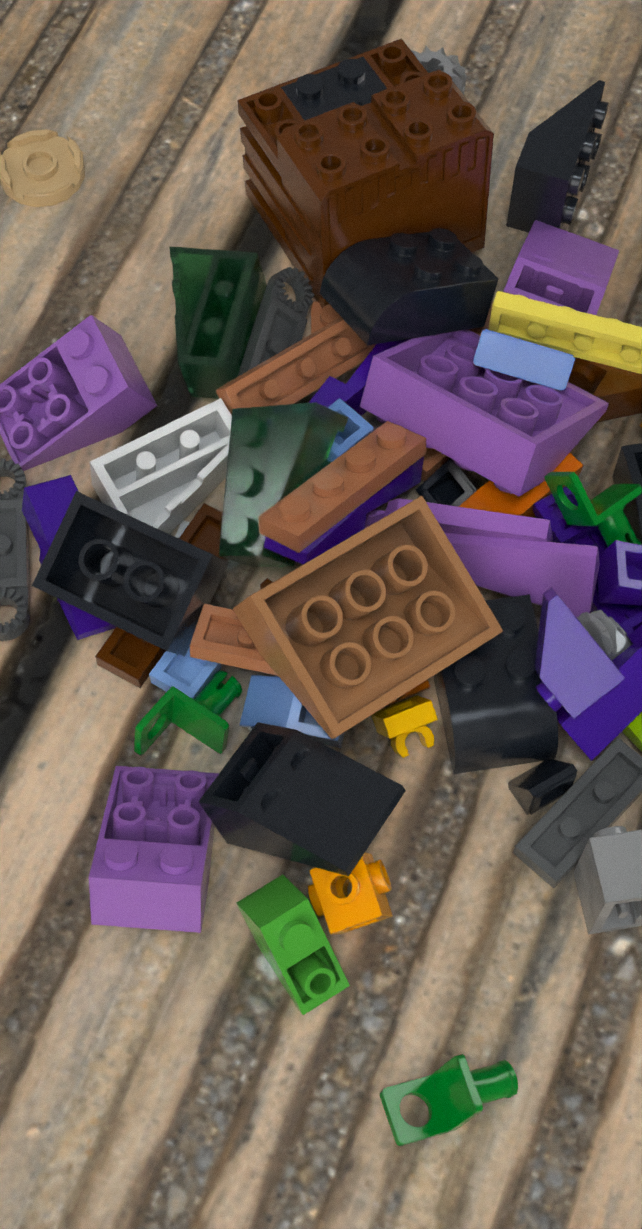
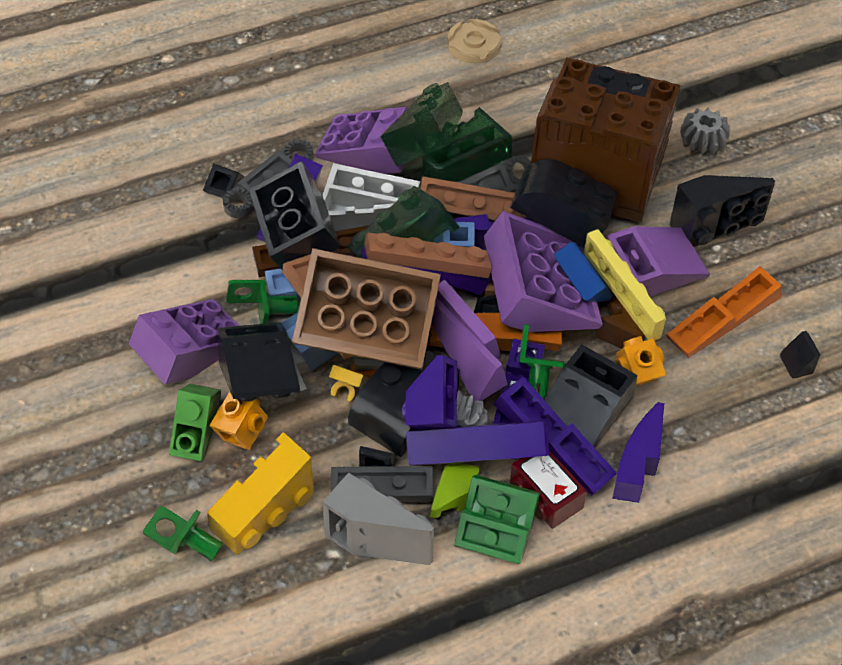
camera: 45 degrees right, 10 degrees down
none -> yellow wedge [207,432,314,555]
none -> clear green wedge [380,82,463,166]

